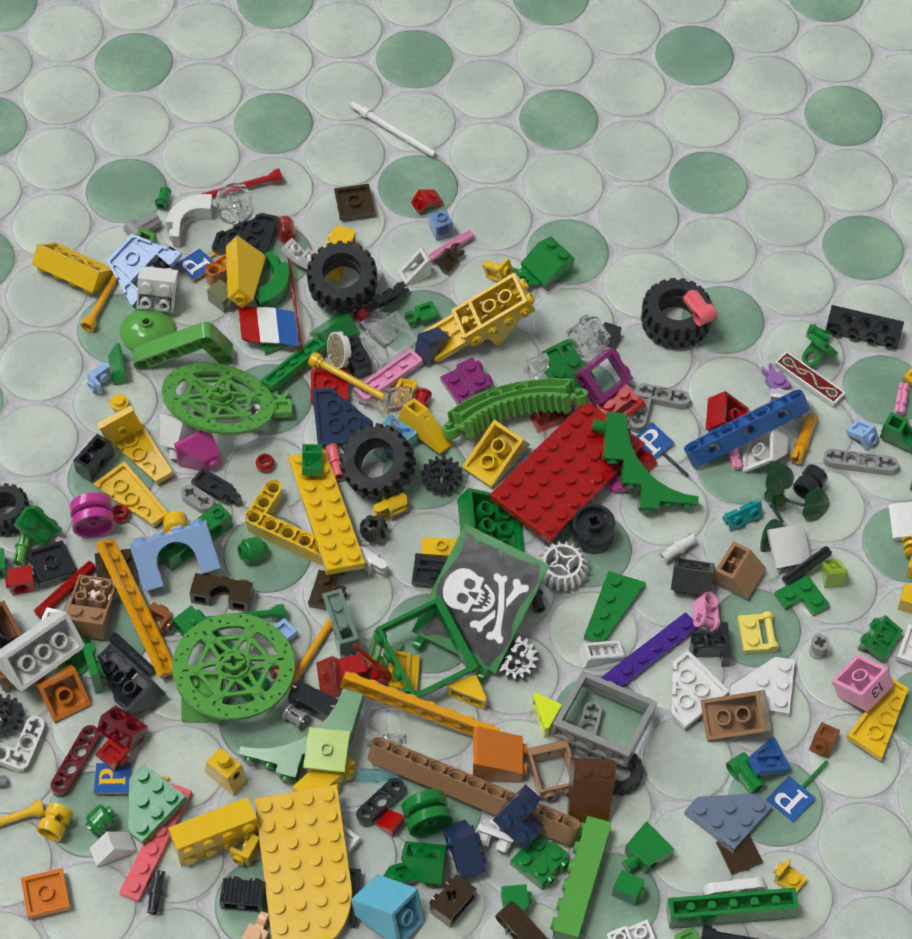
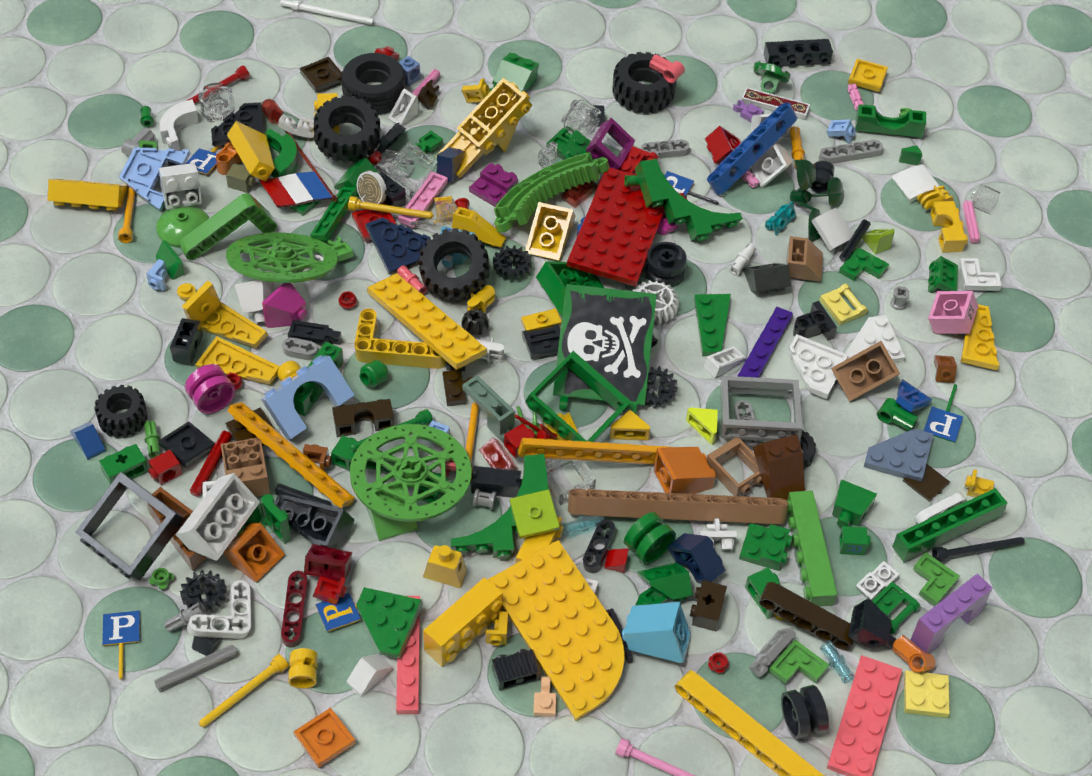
camera: 25 degrees left, 5 degrees down
green bracket [13,505,62,547] -> none
green head [85,805,117,836] -> none
black pin [147,870,166,915] -> none
green slope [302,444,322,476] -> none
dark blue brick [492,784,543,849] -> none
bright pink piece [692,592,720,632] -> none
none -> black tyre [341,53,406,114]

